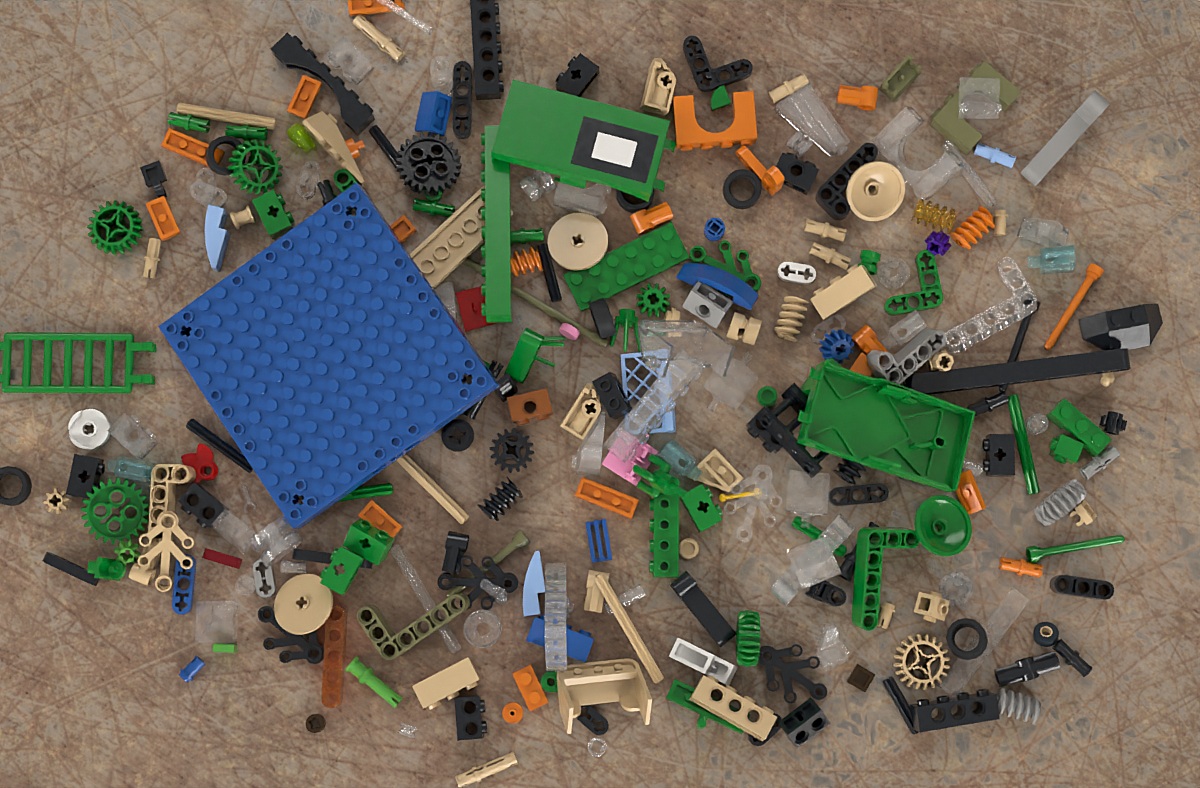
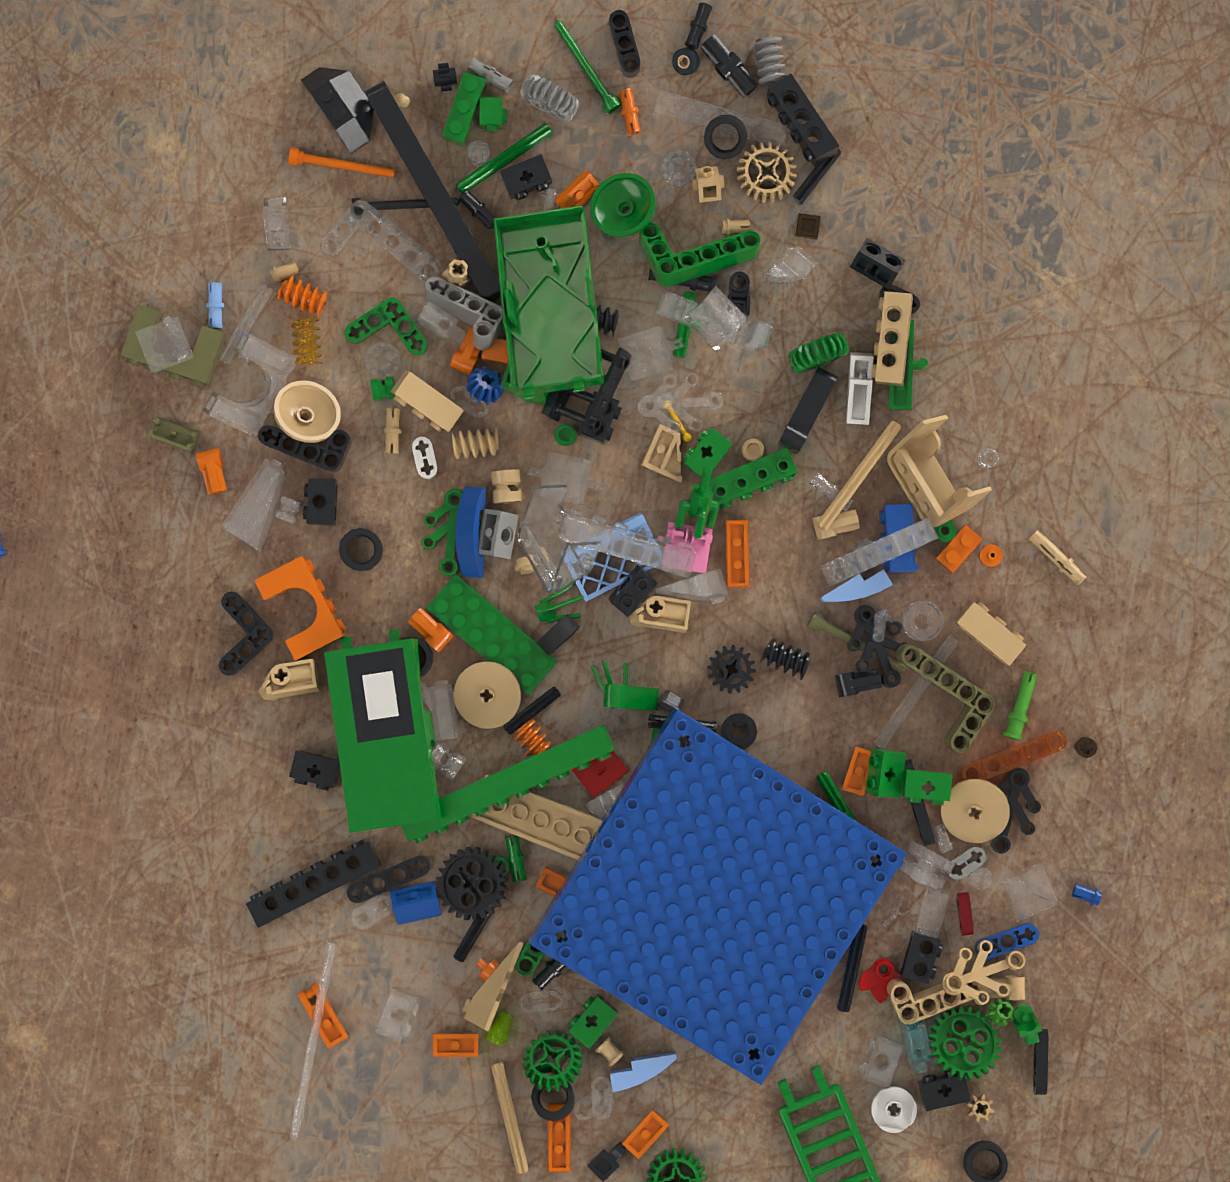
camera: 110 degrees left, 5 degrees up
tan axle [142,238,161,279] -> none
green pin [167,112,210,133] -> none
bright green tile [212,643,238,653] -> none
green pin [225,125,268,141] -> none
black arch [270,32,375,136] -> none
tan pin [353,14,405,62] -> none
tan axle [396,453,469,524] -> none
clear bush [398,722,419,739] -> none
black brick [454,695,487,741] -> none
olive piece [462,257,609,348] -> none
dark orange brick [507,388,553,426] -> none
green pin [511,228,544,244] -> none
bright pink tile [559,323,580,340] -> none
black beam [576,705,609,735] -> none
blue tile [585,519,612,563] -> none
green gear [636,283,670,318] -> none
clear light blue torso [656,439,703,481] -> none
blue wheel [704,218,725,241] -> none
green tile [711,85,731,111] -> none
orange beam [735,145,785,196] -> none
black plant [758,644,827,704] -> none
tan pin [768,73,809,103] -> none
tan pin [804,218,846,242] -> none
black beam [828,484,889,506] -> none
dark purple gear [925,231,952,256] -> none
light grey beam [1020,90,1110,186] -> none
clear light blue torso [1027,245,1076,274] -> none
tan tile [1070,500,1097,526] -> none

